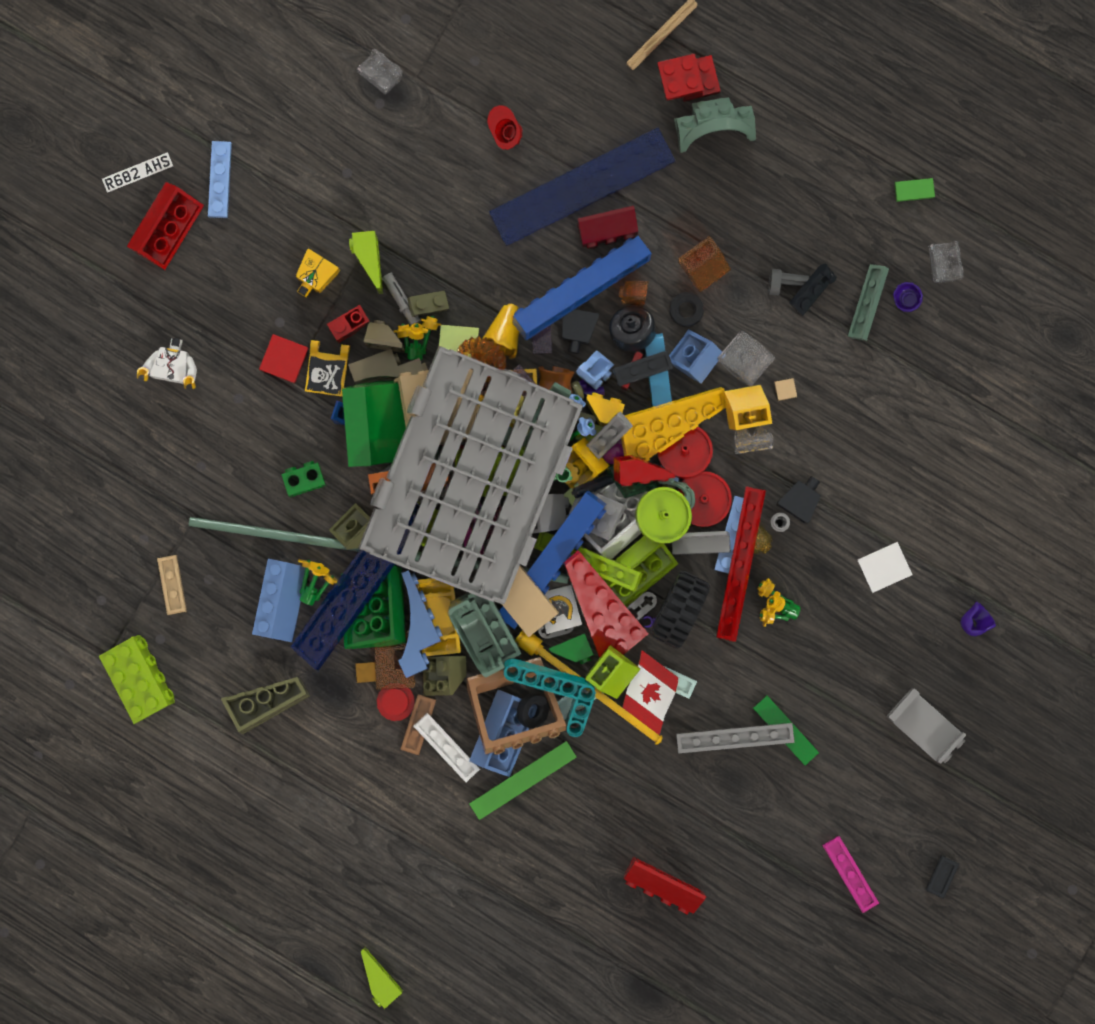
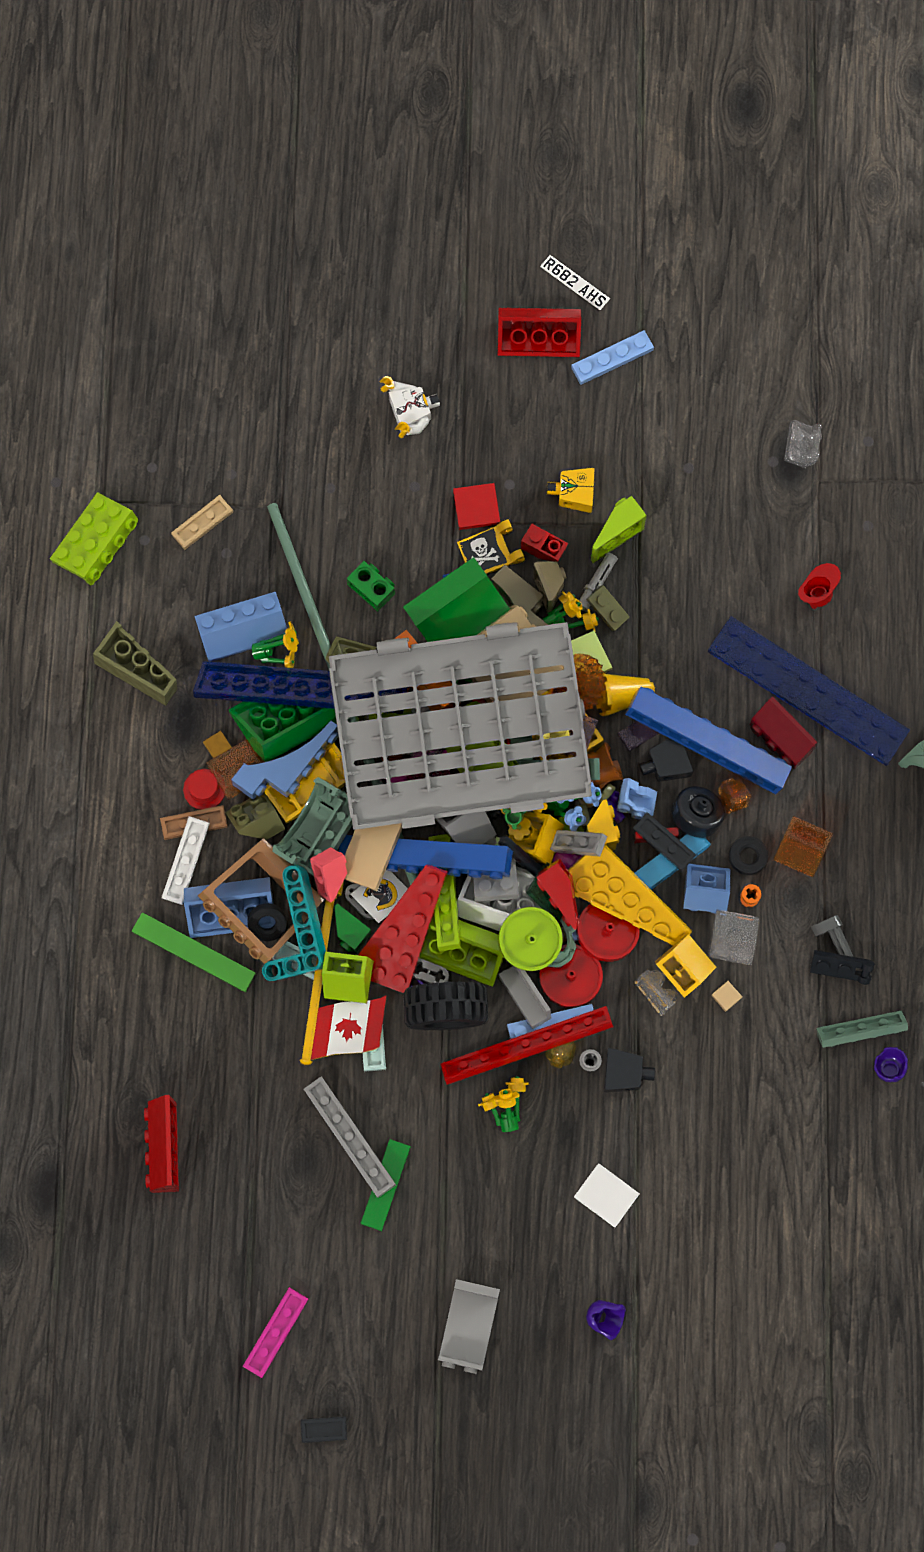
camera: 60 degrees right, 10 degrees down
none -> coral slope [310,847,347,902]
none -> orange bush [740,884,761,907]

